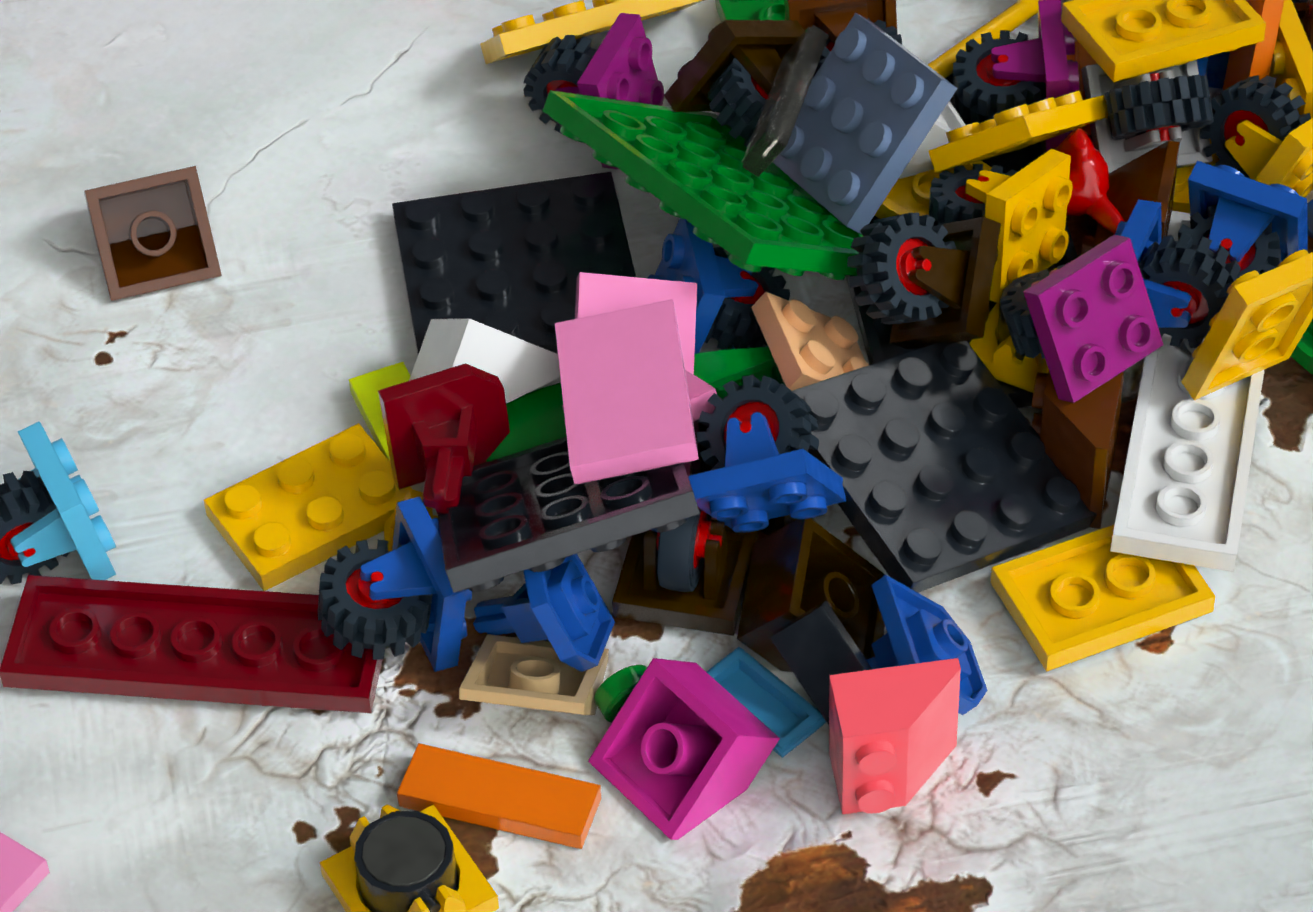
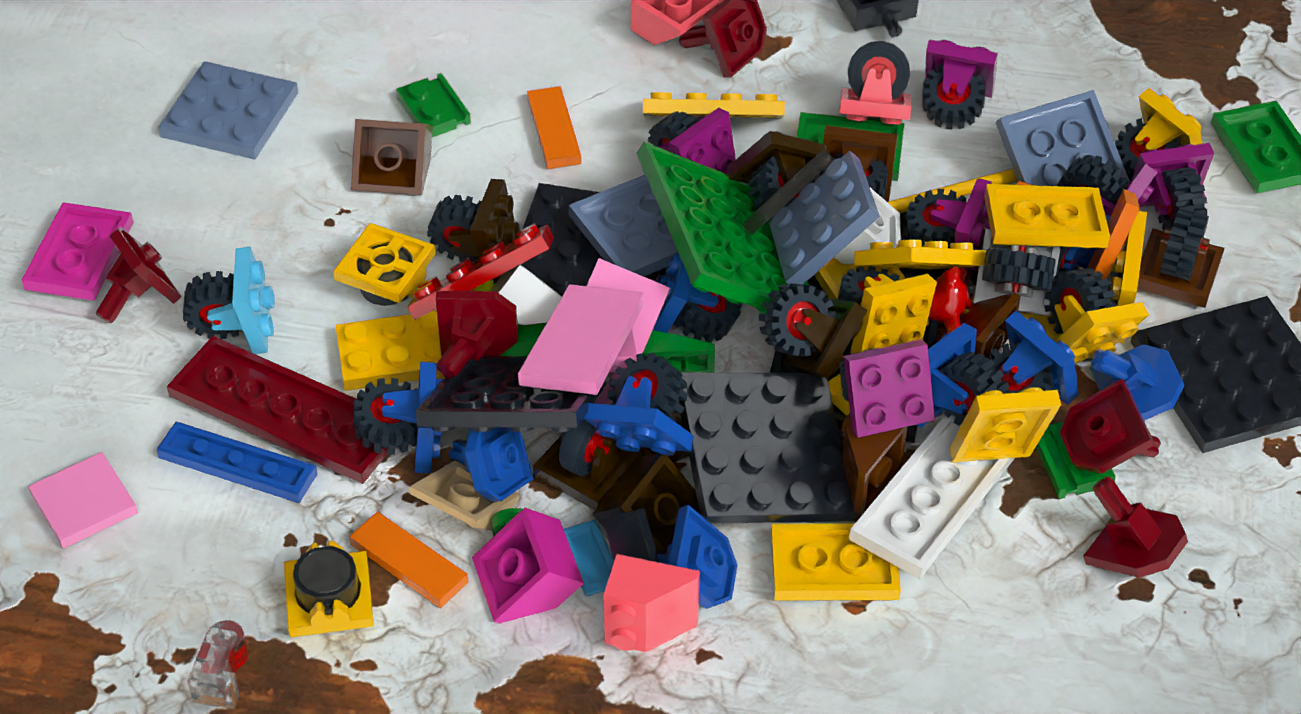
camera: 20 degrees right, 0 degrees up
light nougat plate [751,292,869,391] -> none
none -> blue tile [156,421,318,504]
none -> yellow piece [333,223,436,306]
none -> green plate [396,73,471,137]
none -> red plate [407,224,554,320]
none -> plate [427,179,520,284]
none -> orange tile [527,86,582,169]
none -> sand blue plate [569,175,679,277]

